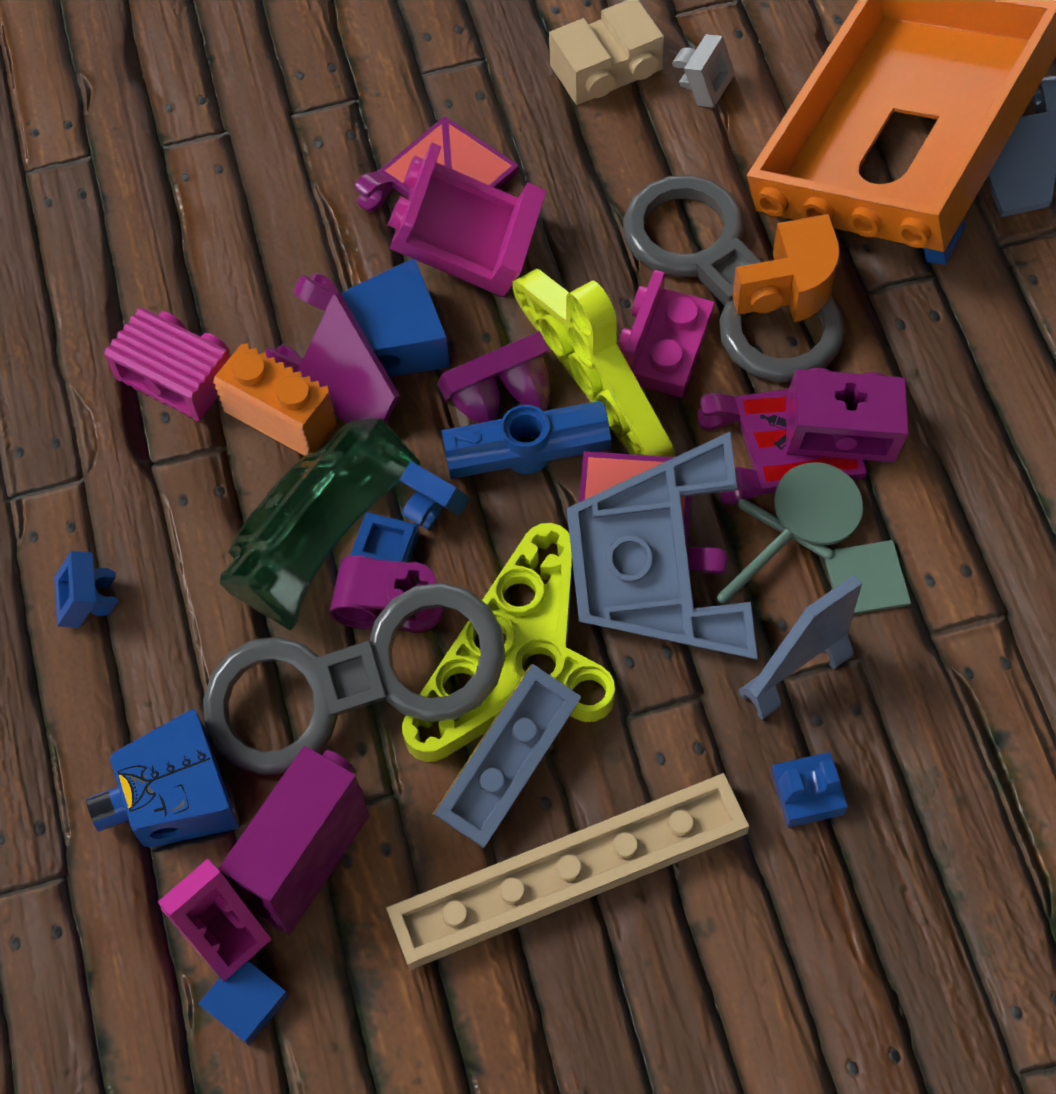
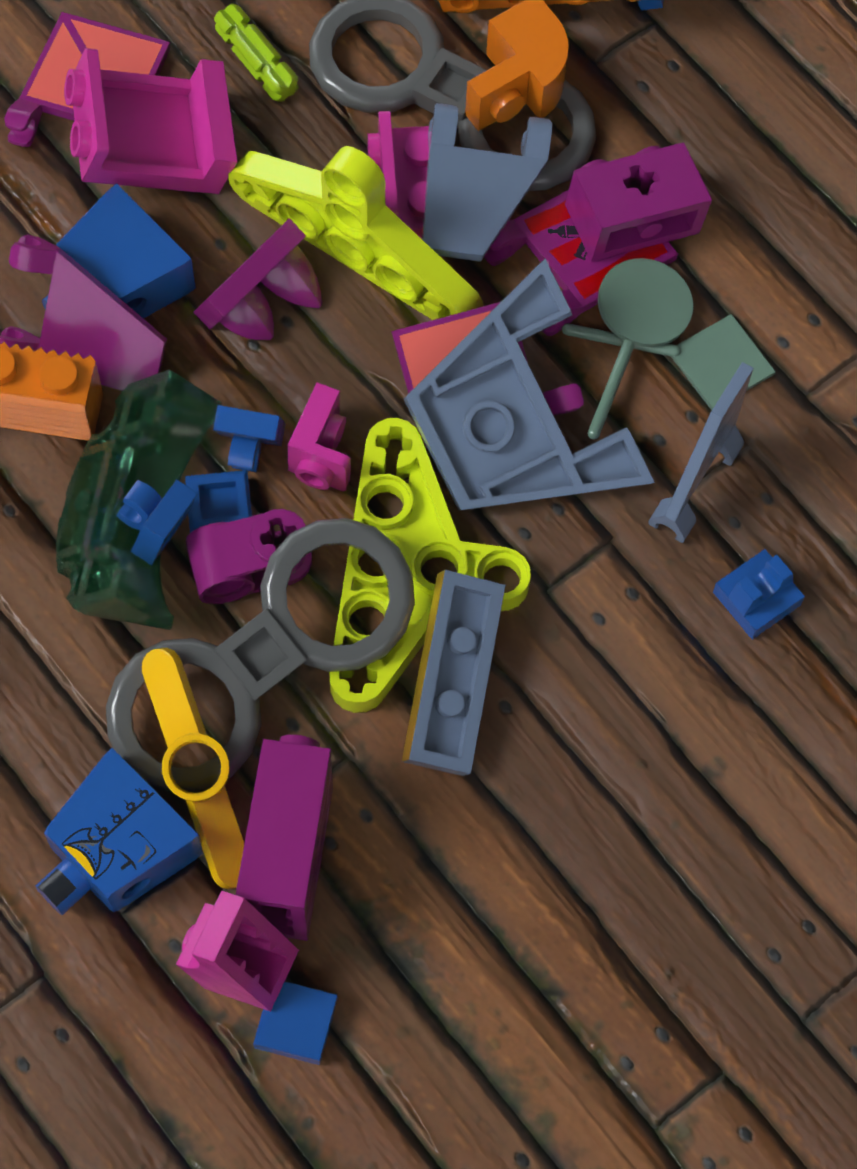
camera: 30 degrees left, 5 degrees up
tan plate [386,773,749,970] -> none
blue piece [441,400,611,479] -> none
none -> blue tile [116,479,198,566]
none -> yellow piece [142,648,244,889]
none -> lime axle [214,4,299,102]
none -> dark pink bracket [288,382,351,491]
none -> sand blue flag [422,103,552,262]

